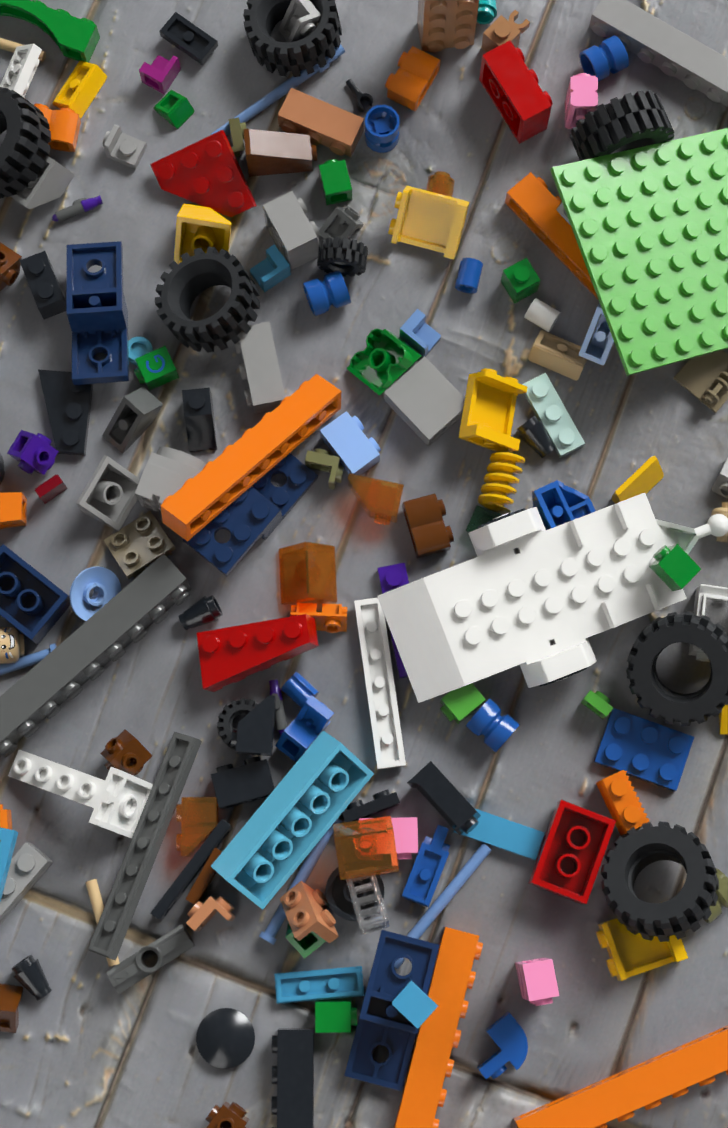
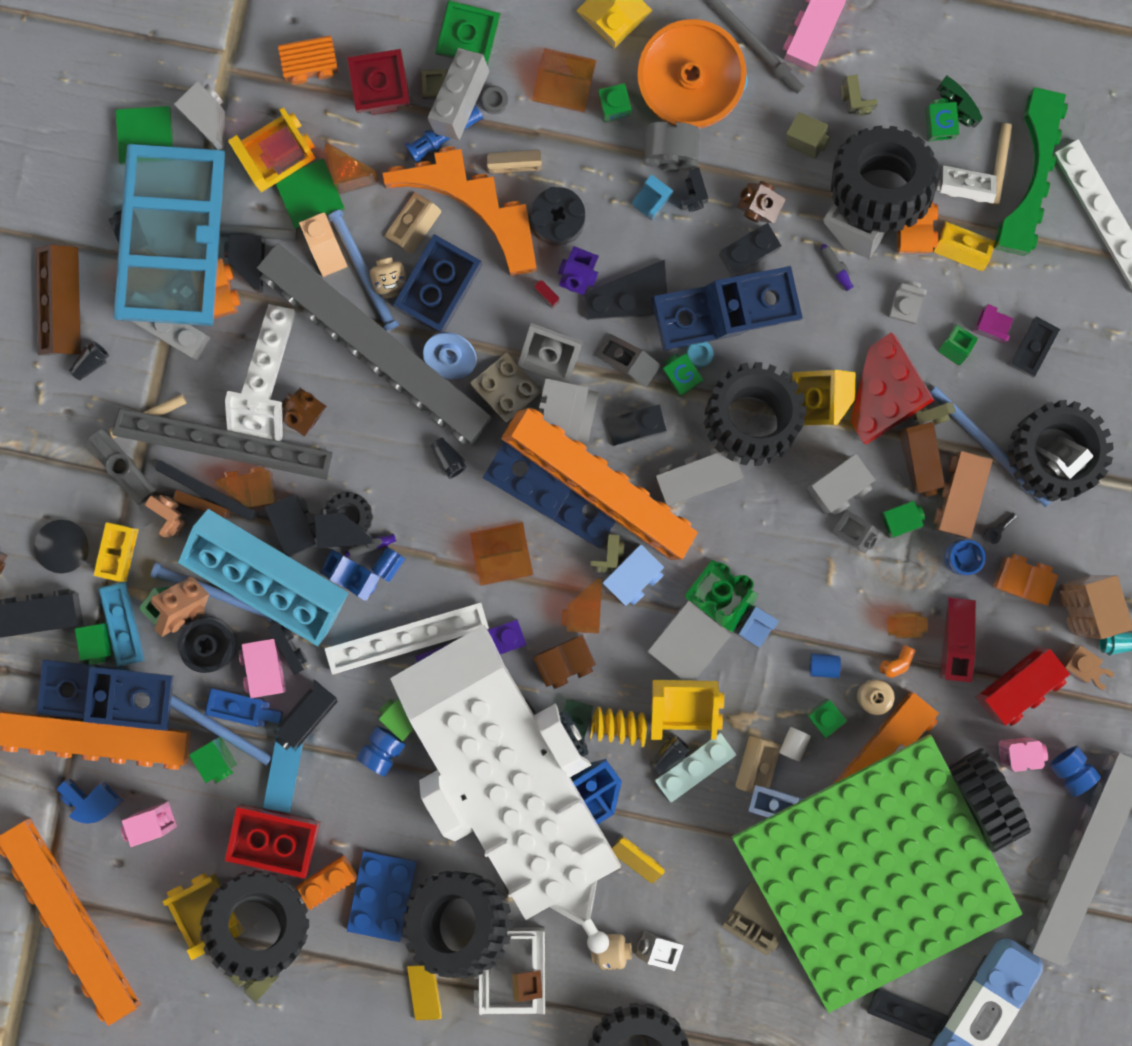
camera: 80 degrees right, 10 degrees up
red wedge [197,614,318,692] -> none
dark azure panel [250,244,291,293] -> none
orange hinge [290,602,348,633] -> none
blue wheel [303,270,351,316] -> none
black tyre [317,237,368,277] -> none
clear orange slope [333,816,399,880] -> none
clear slope [344,865,389,935] -> none
yellow panel [388,186,470,260] -> none
dark azure panel [392,980,438,1029] -> none
bright green plate [581,690,613,719] -> none
green brick [649,544,701,591] -> none
none -> yellow brick [93,522,139,582]
none -> green brick [189,737,238,784]
none -> tan head [857,679,895,715]
none -> orange arm [879,645,916,678]
none -> dark red slope [939,597,976,683]

